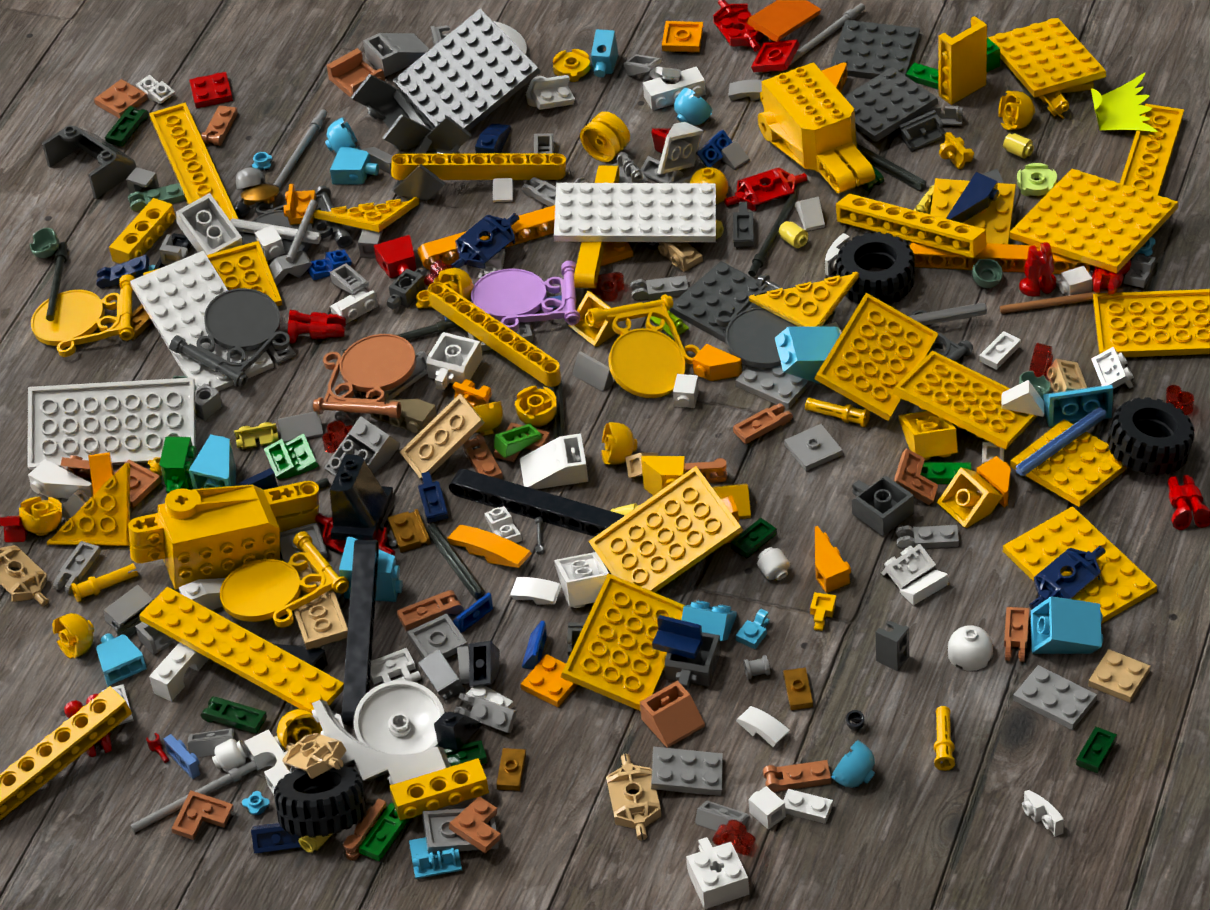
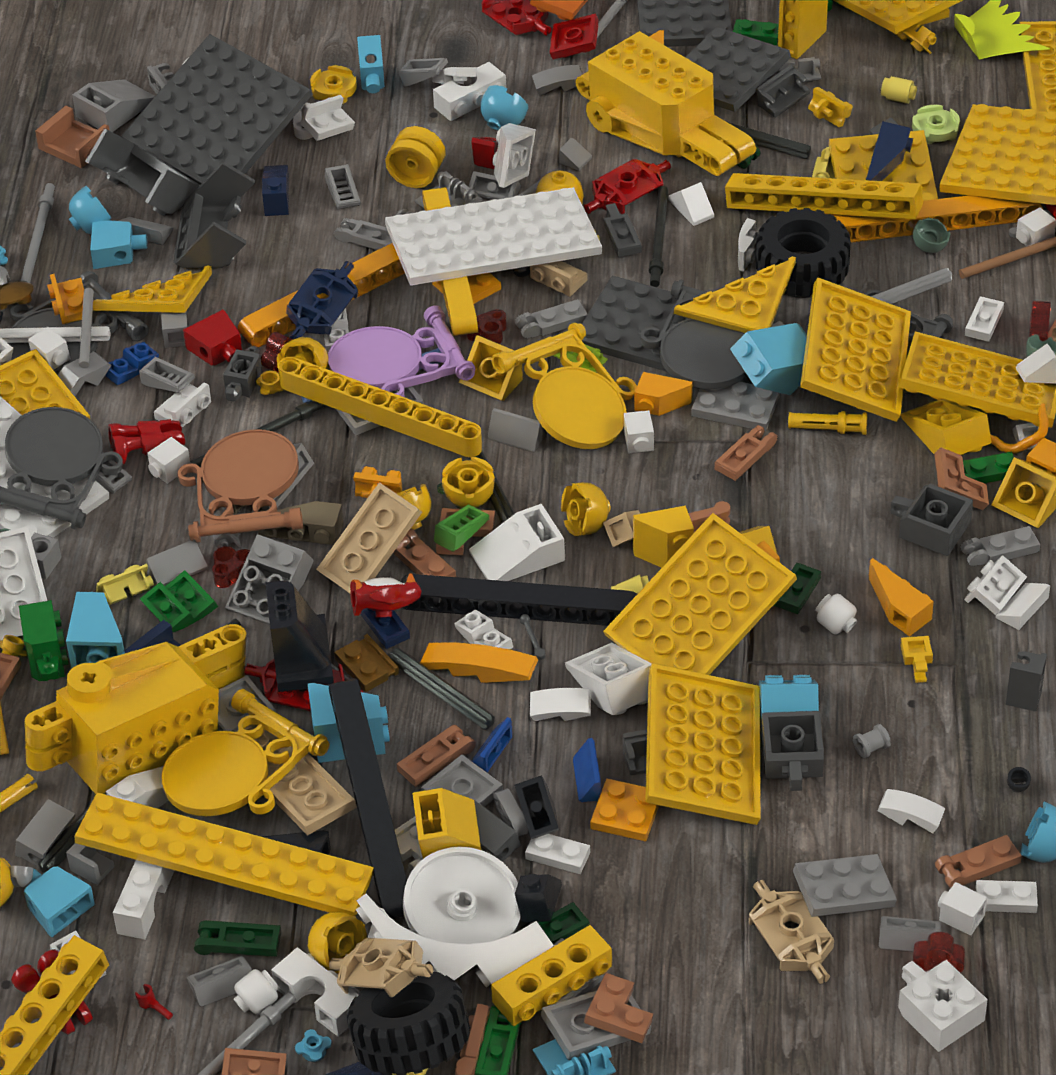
camera: 20 degrees left, 0 degrees up
medium blue plate [164,734,200,779] -> none
yellow beam [391,153,566,180] -> none
white hinge [426,332,483,390] -> none
light grey hinge [455,693,518,733] -> none
white slope [493,178,514,202] -> none
pearl gold plate [496,748,526,791] -> none
nougat slope [640,680,705,748] -> none
dark blue panel [652,615,703,659] -> none
light orange plate [662,21,704,52] -> none
blue slope [696,130,733,167] -> none
medium azure plate [735,609,770,649] -> none
light yellow brick [778,221,808,248] -> none
pearl gold plate [783,667,813,710] -> none
light grey plate [784,424,843,471] -> none
yellow cylinder [998,91,1035,130] -> none
red piece [1019,242,1057,297] -> none
none -> light grey hinge [10,866,34,887]
none -> white brick [148,437,190,484]
none -> red animal [350,573,422,617]
none -> yellow slope [413,788,481,859]
none -> light orange animal [990,403,1049,454]

